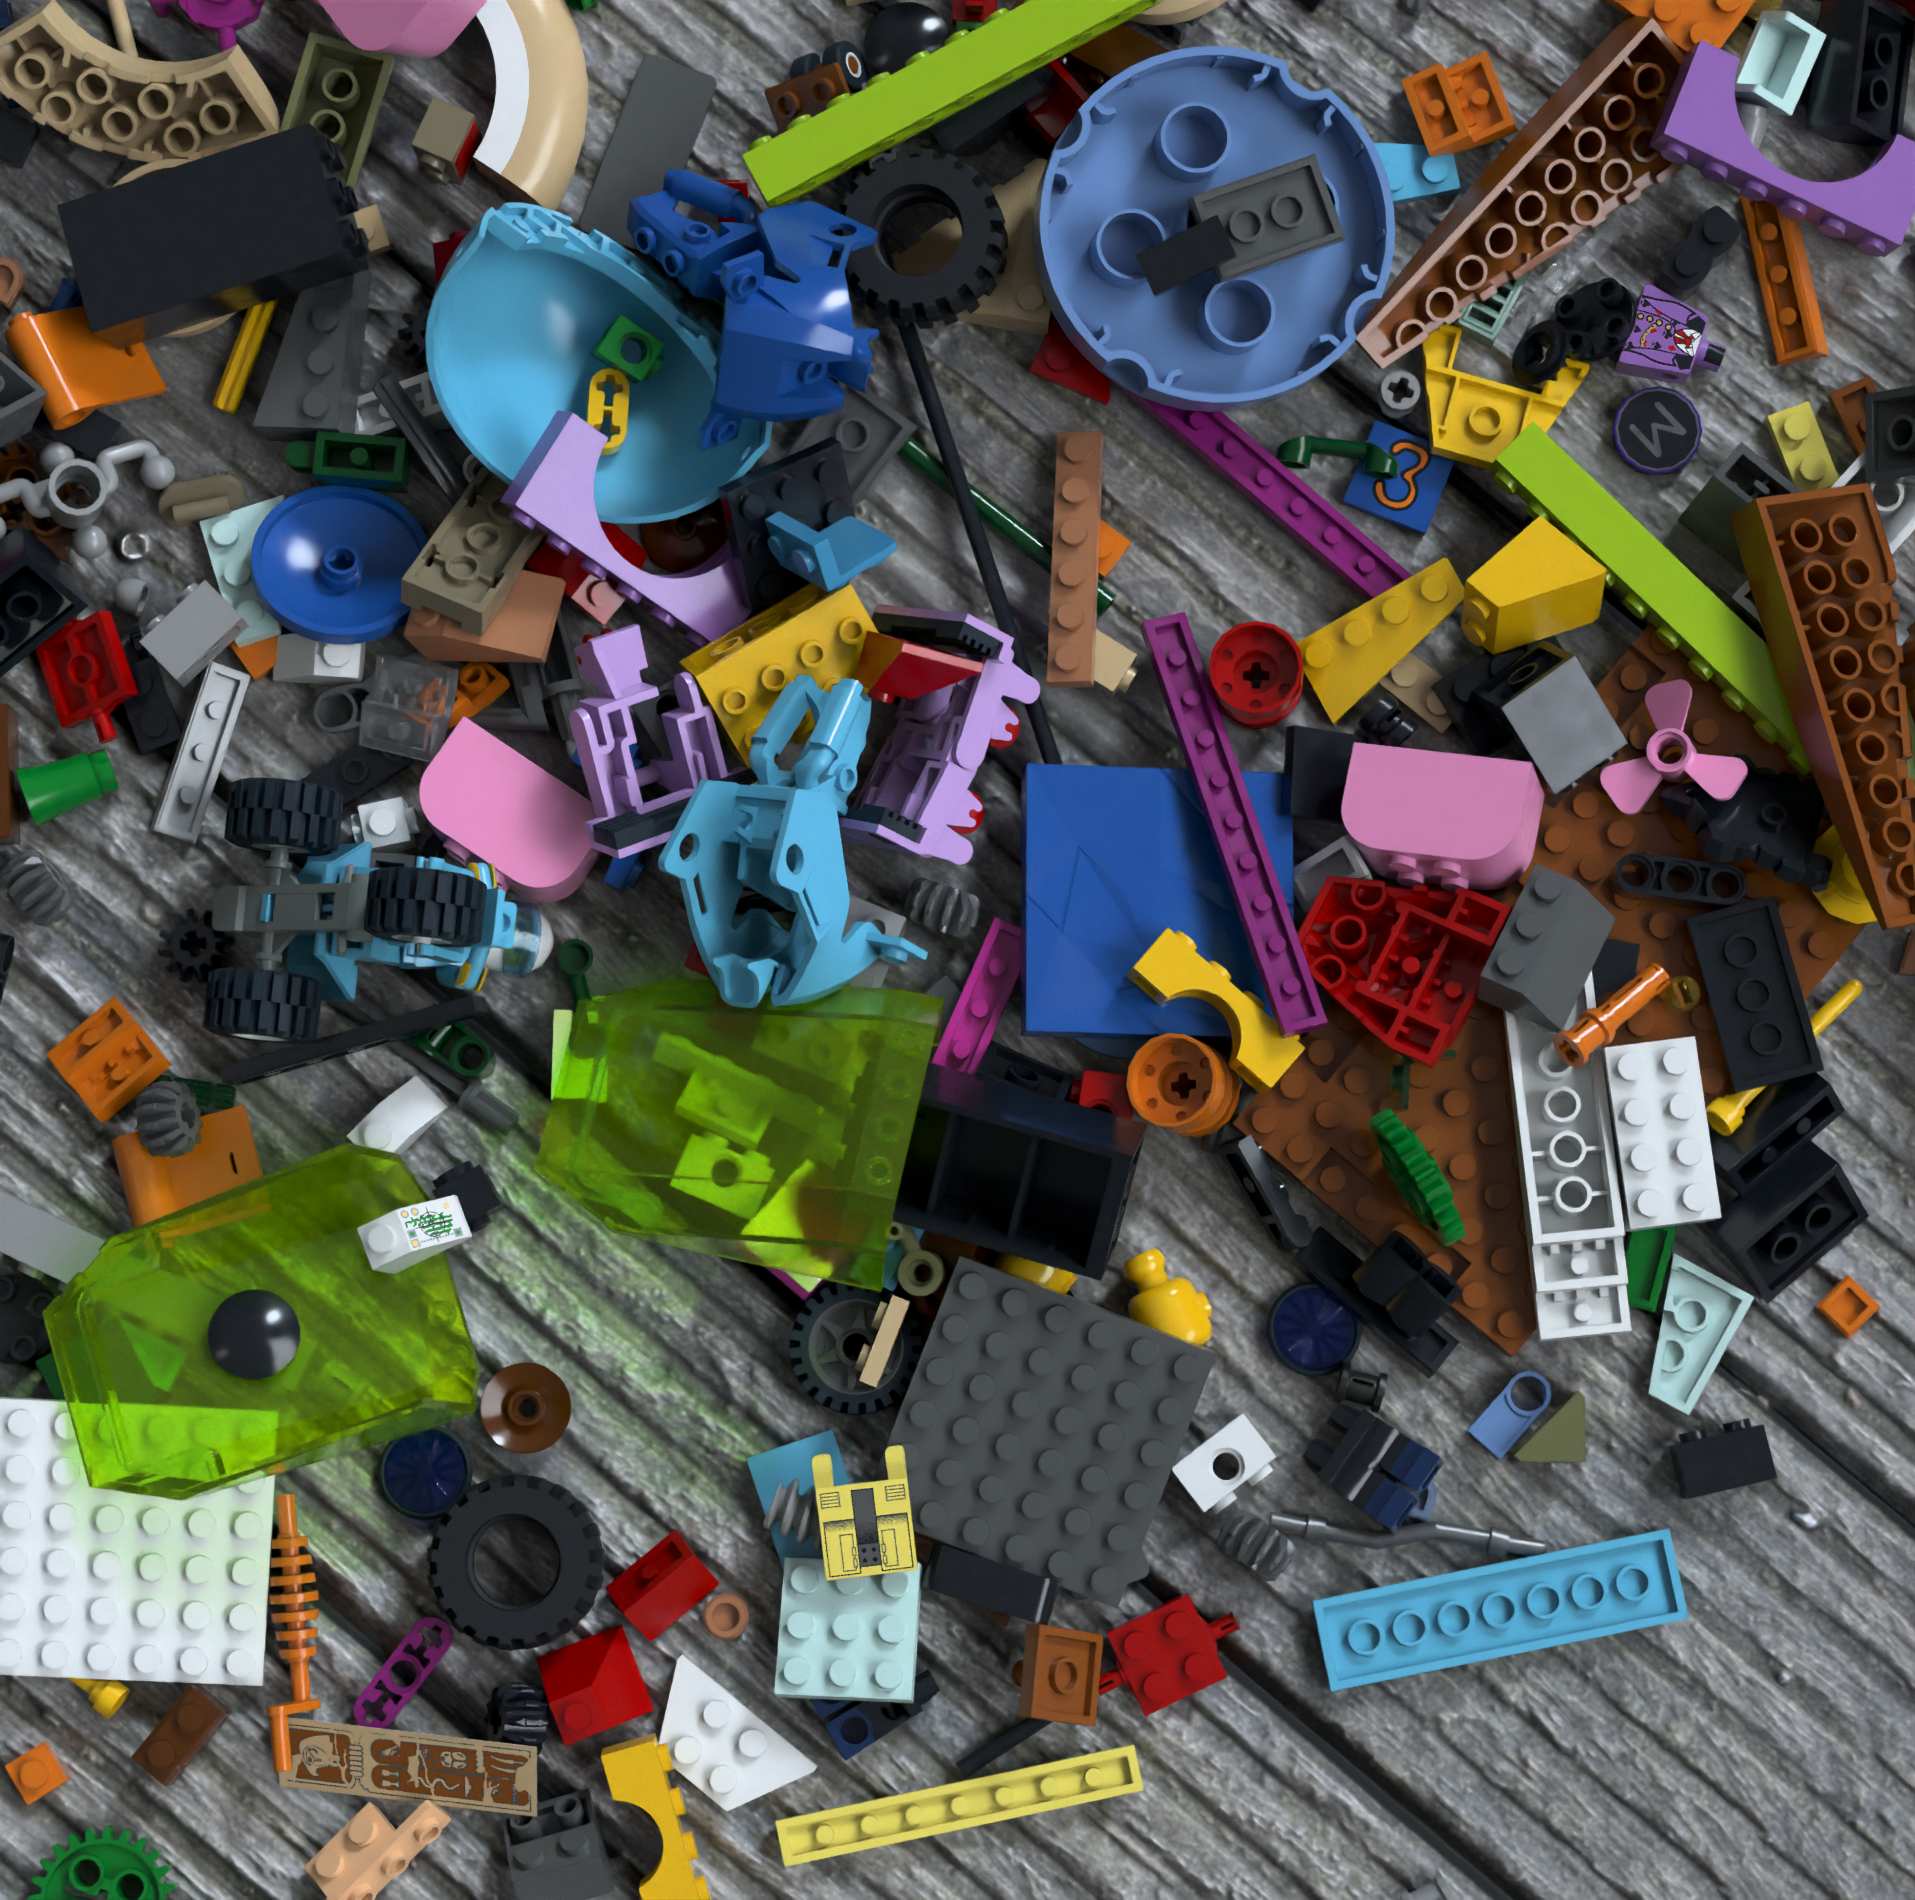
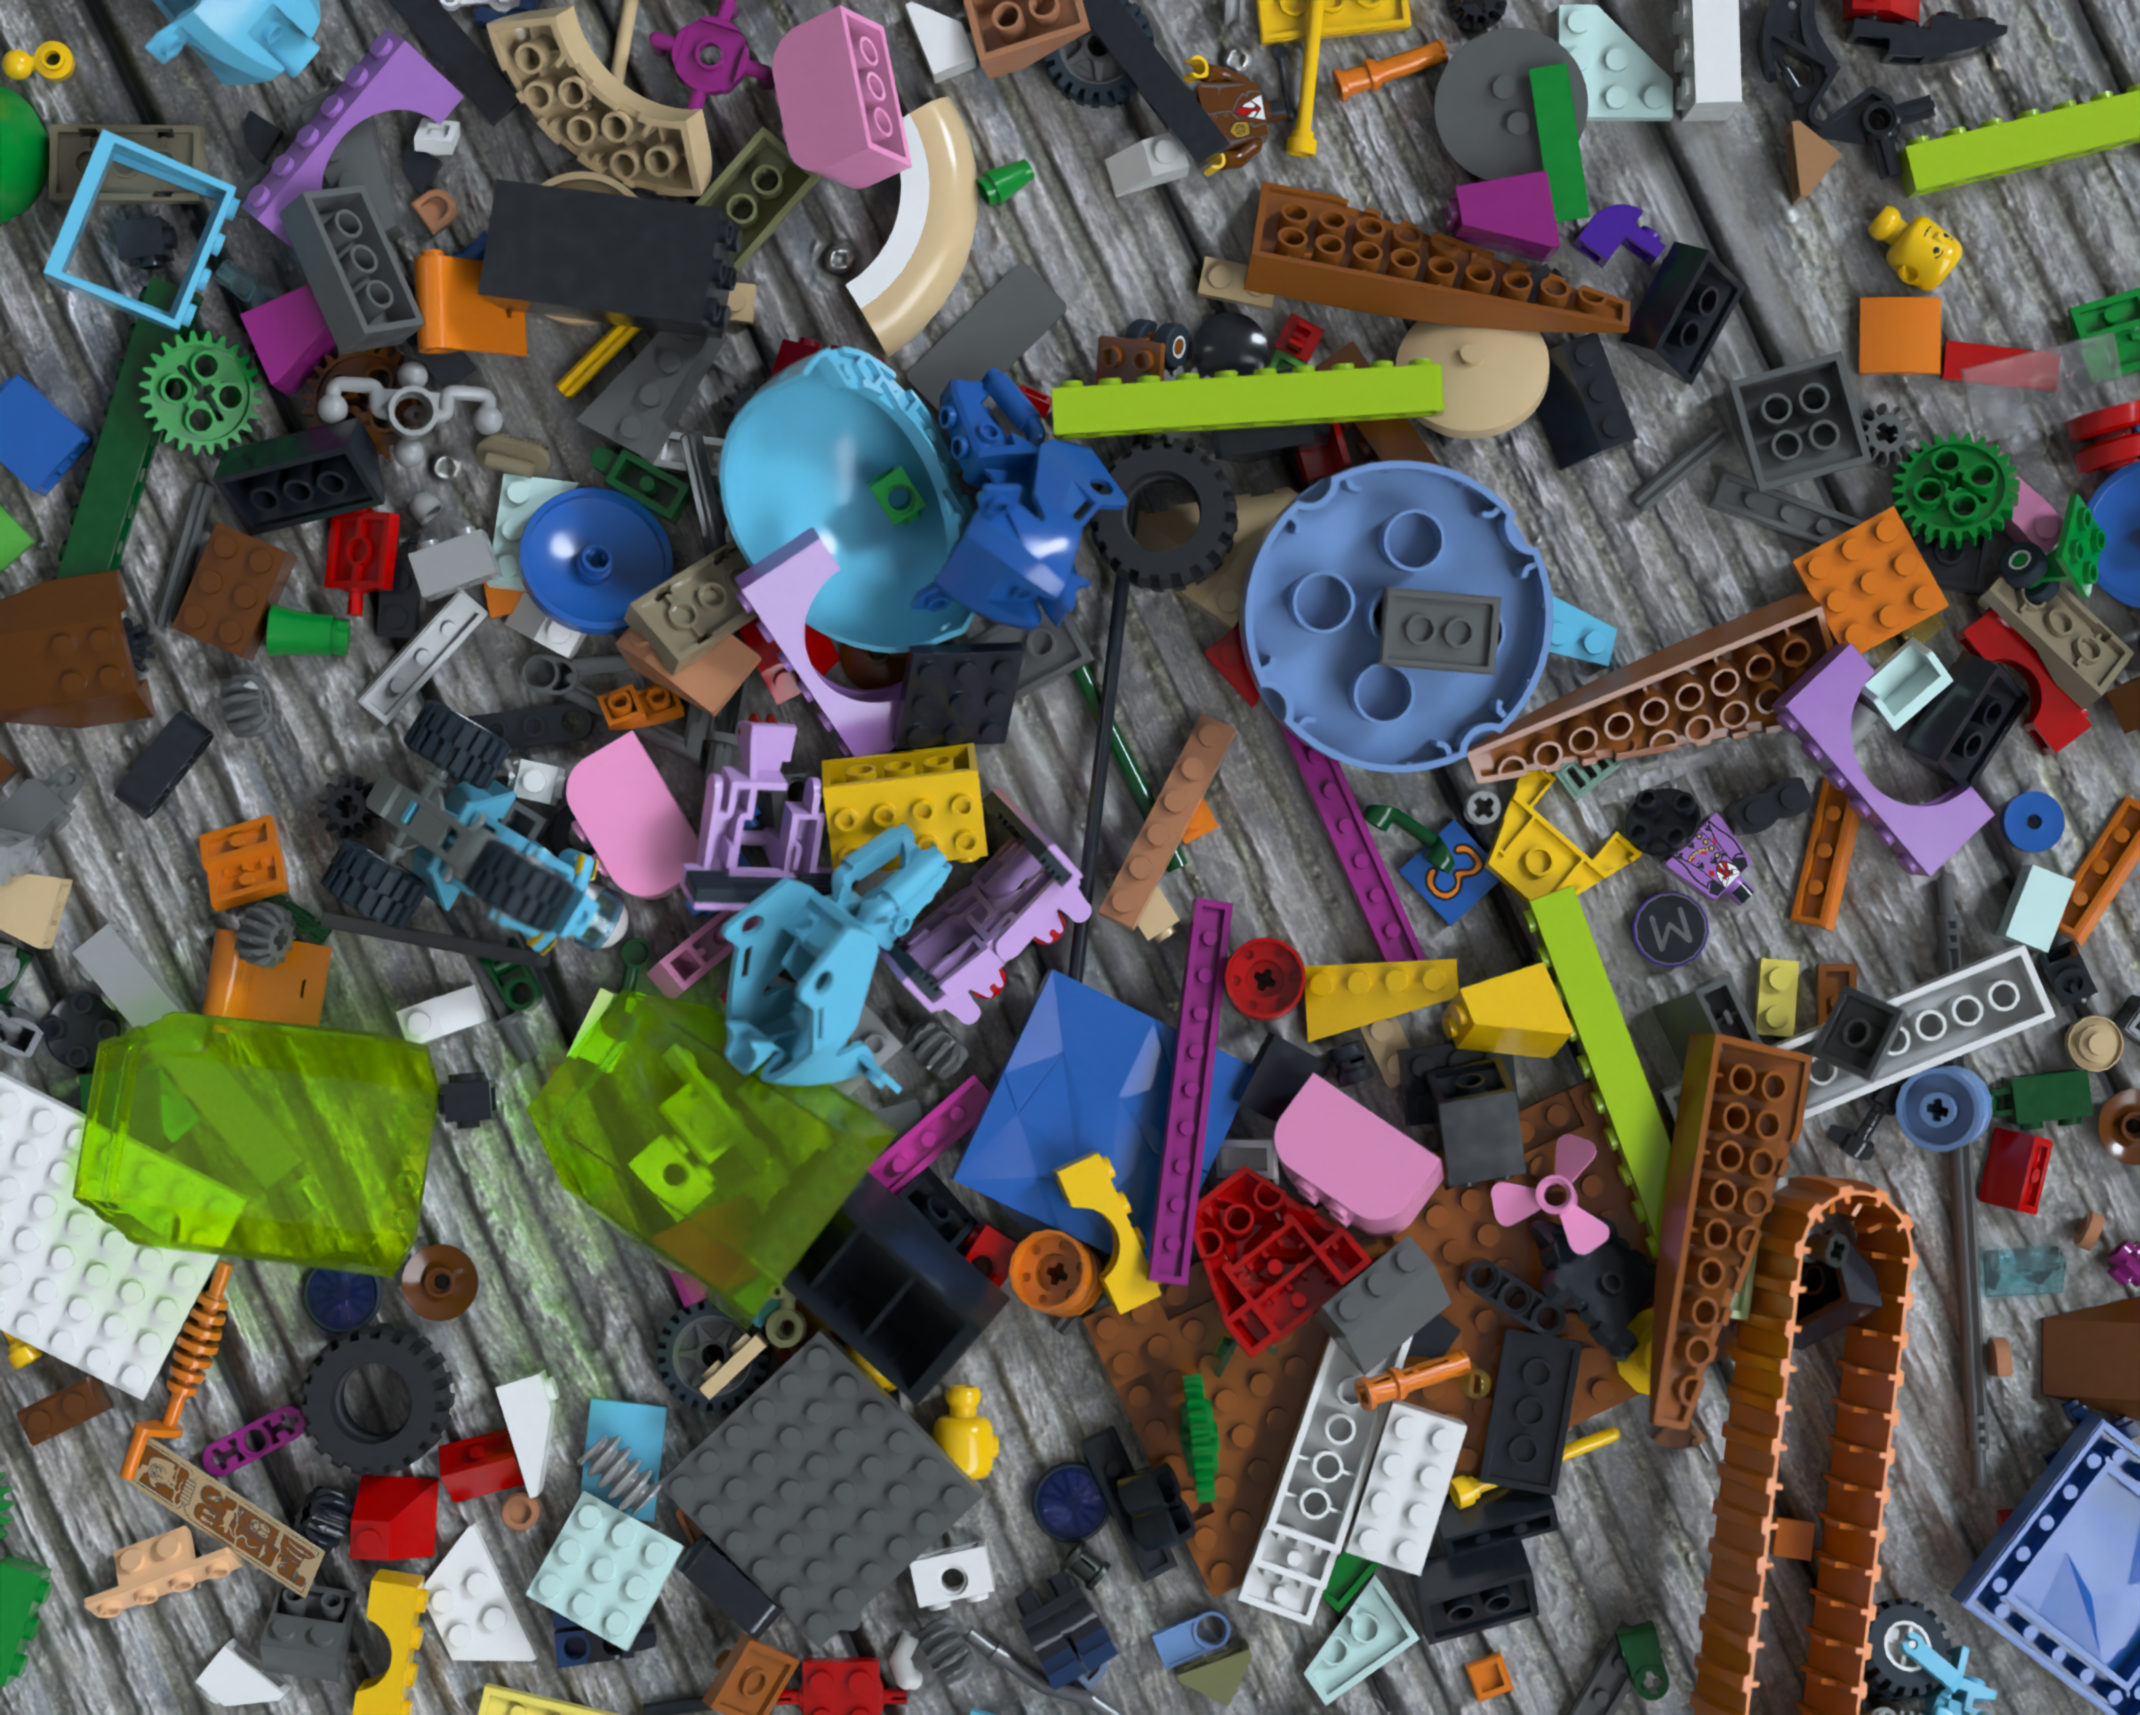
camera: 20 degrees right, 5 degrees up
black dish [208,1289,300,1380] -> none
white slope [357,1195,472,1274] -> none
clear slope [359,654,459,762] -> none
dark tan brick [411,96,483,186] -> none
yellow beam [586,368,630,455] -> none
dark azure bracket [765,511,897,592] -> none
light yellow flag [812,1445,918,1581] -> none
red slope [854,630,984,704] -> none
black tile [1136,215,1237,297] -> none
black hinge [1218,1134,1313,1252] -> none
orange slope [1401,51,1519,157] -> none
black gear [1512,320,1574,389] -> none
none -> white slope [495,1369,559,1498]
none -> bright pink slope [647,910,759,1003]
none -> white arm [889,1630,923,1690]

